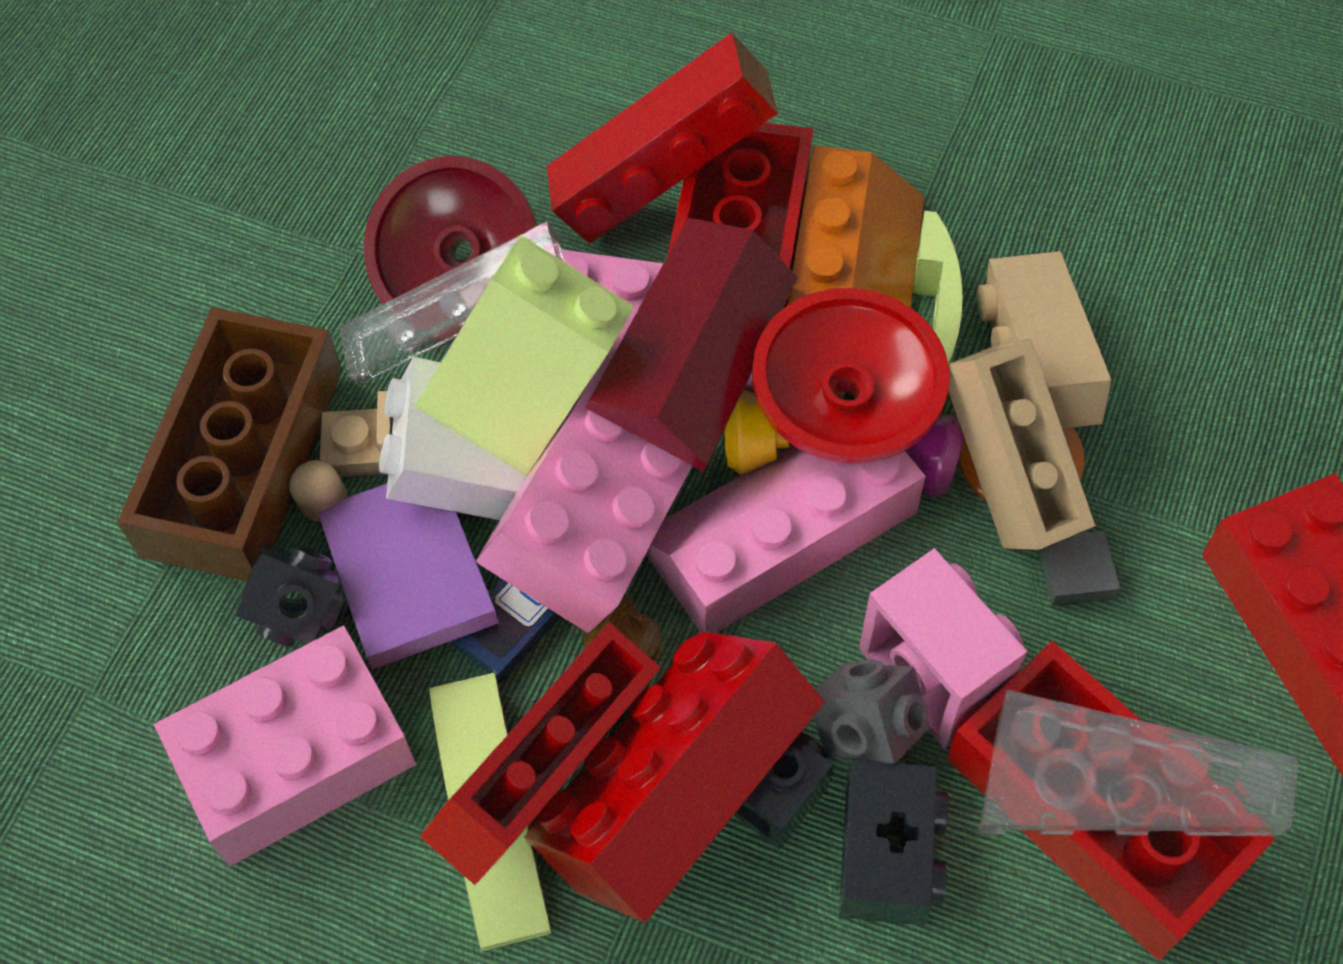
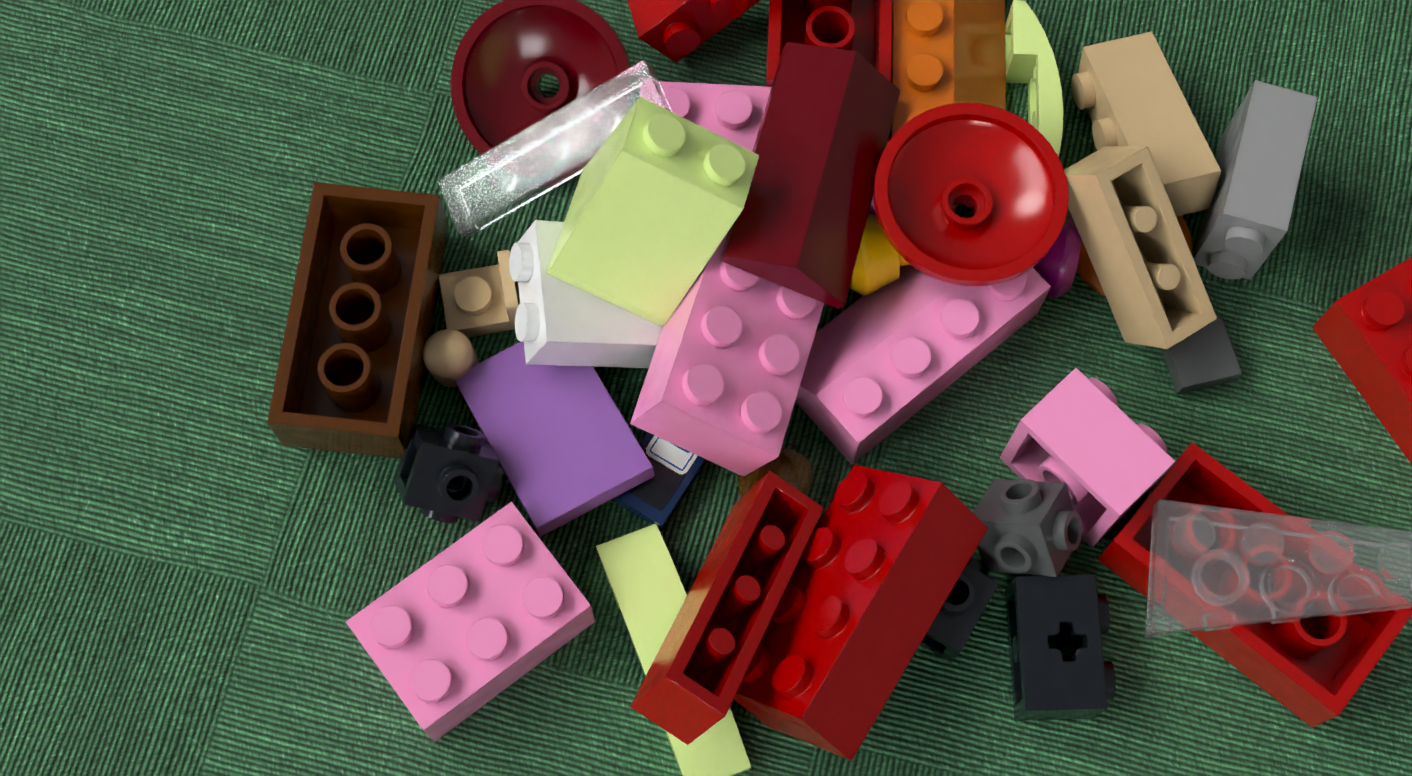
camera: 10 degrees left, 10 degrees up
none -> light grey brick [1192,80,1318,280]

